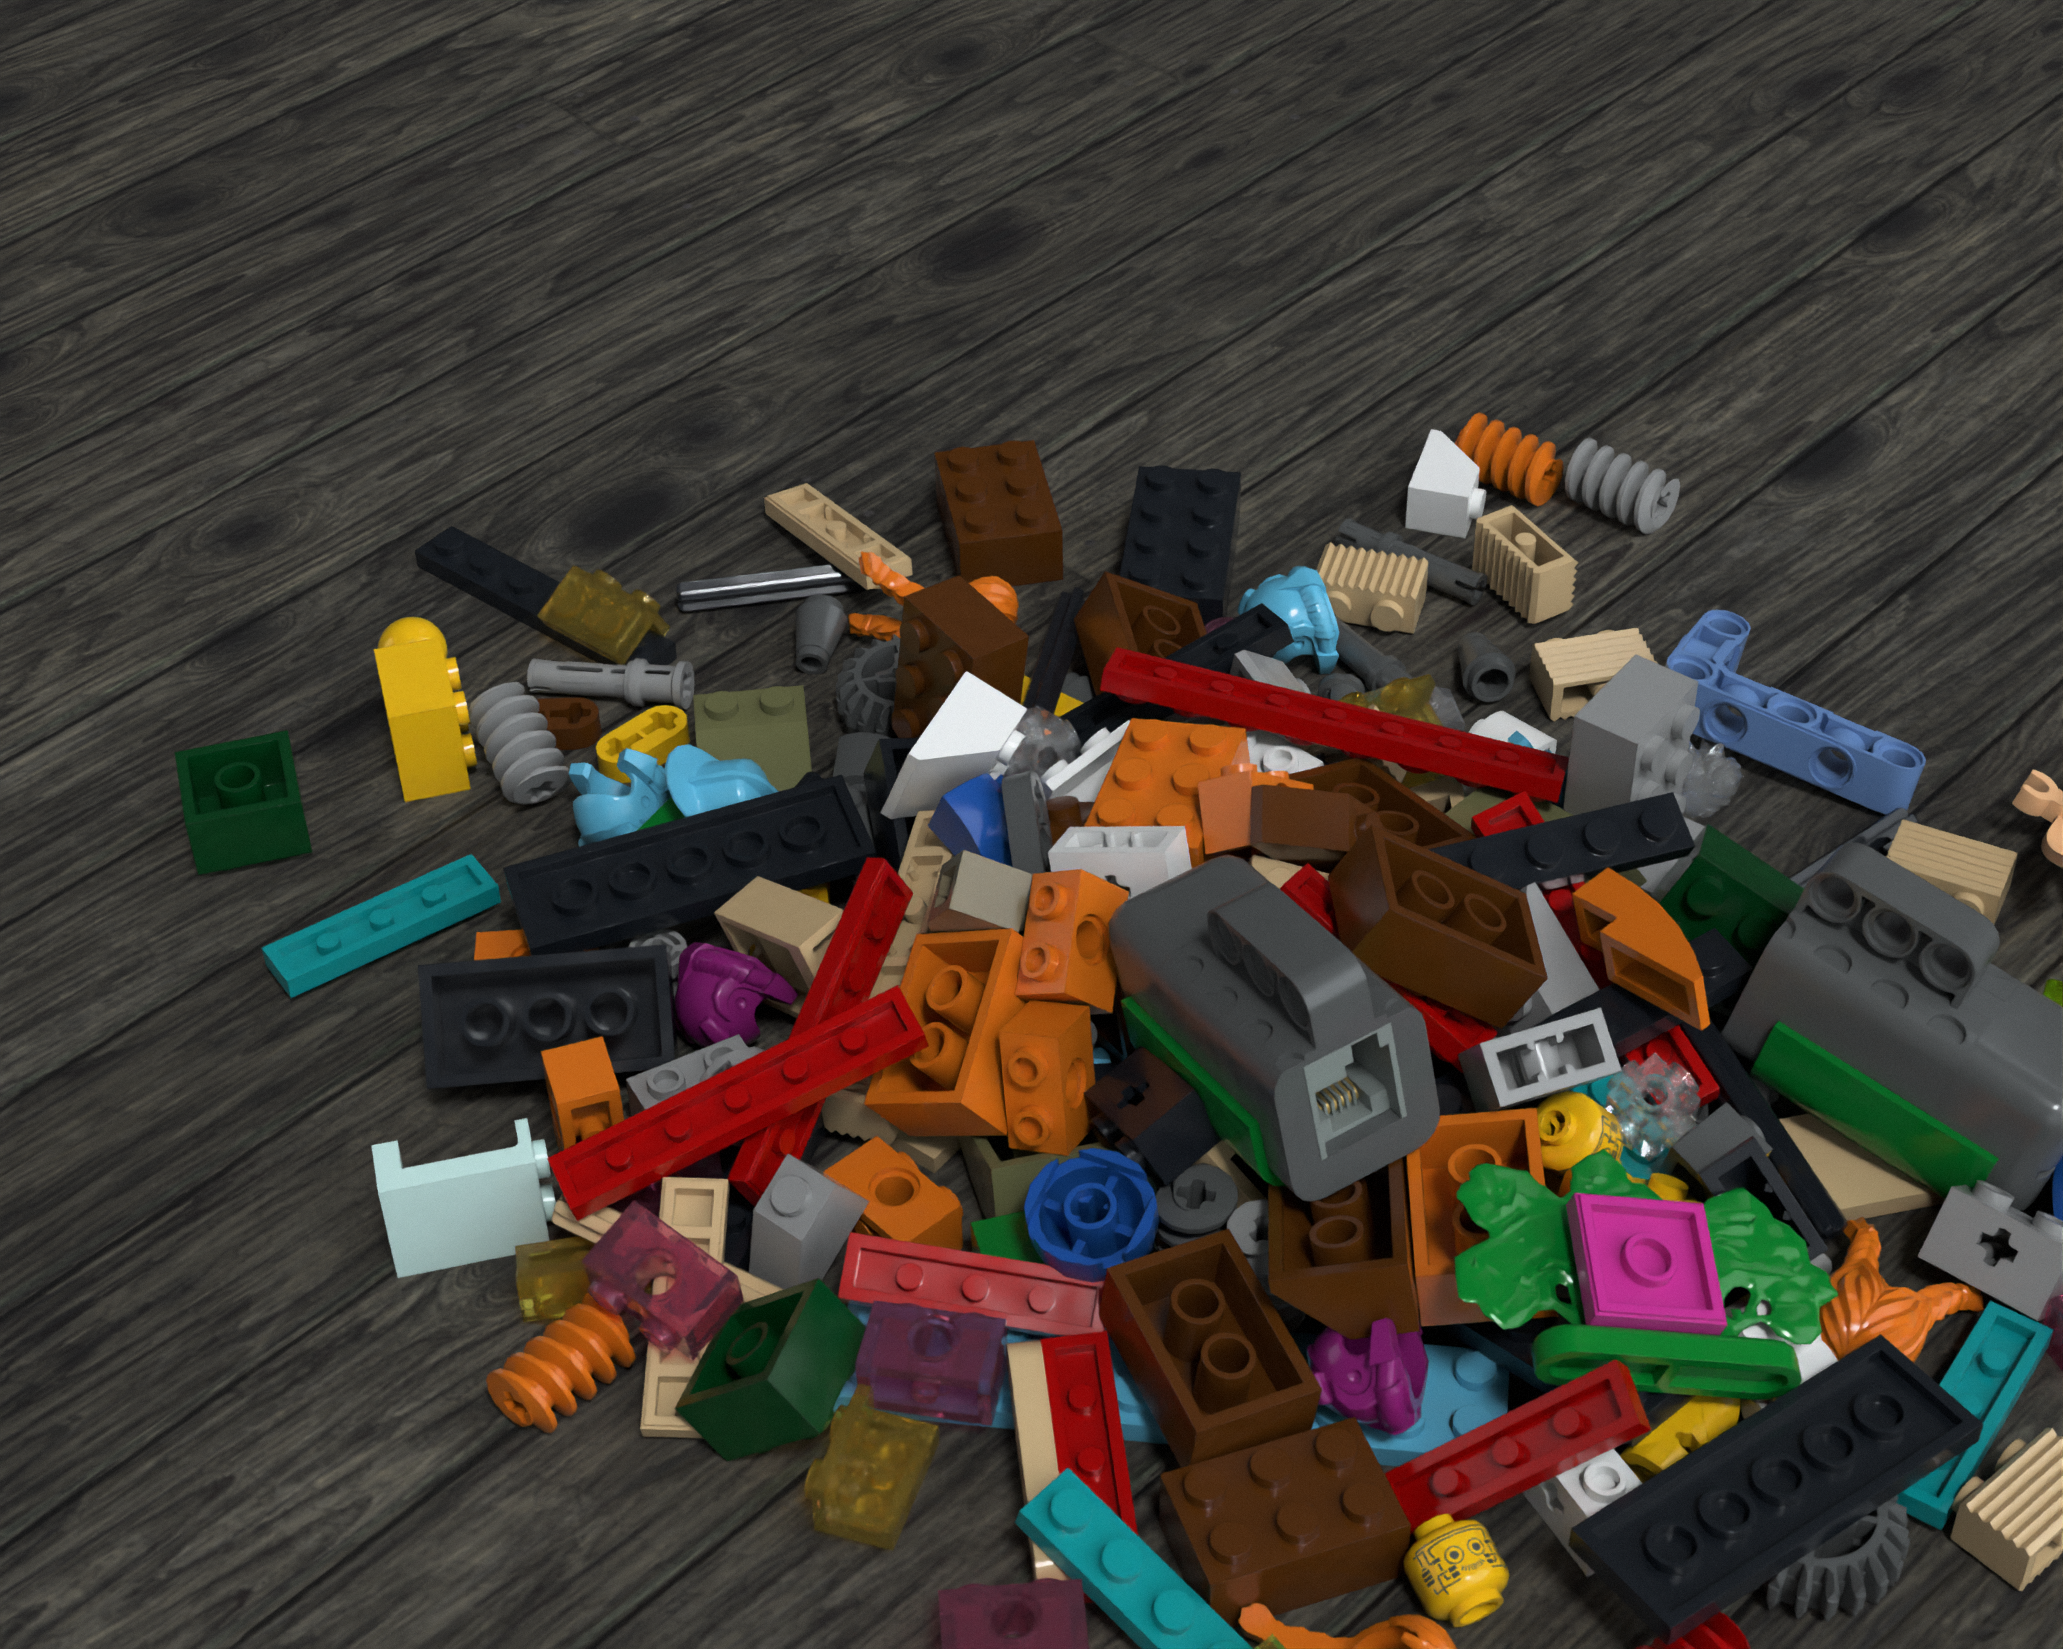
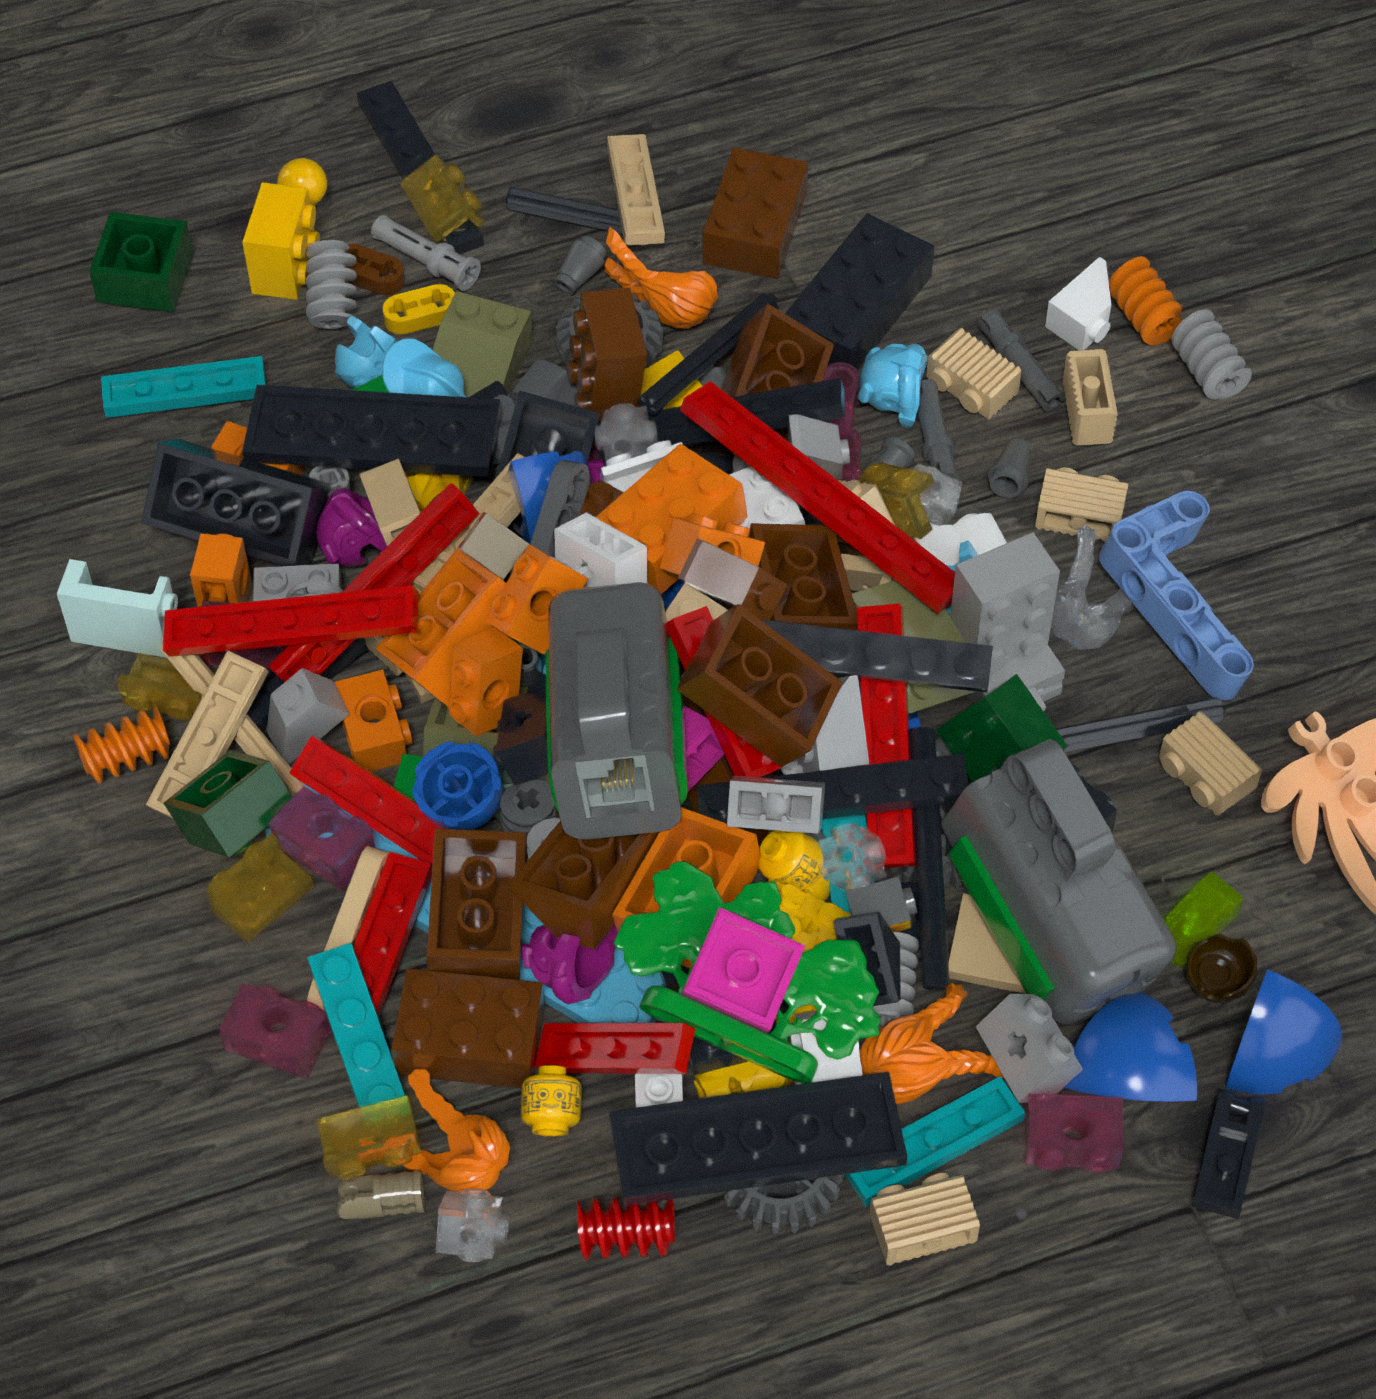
camera: 25 degrees right, 15 degrees up
clear pink brick [582,1200,744,1361] -> none
white slope [881,671,1027,819] -> none
orange slope [1572,867,1710,1031] -> none

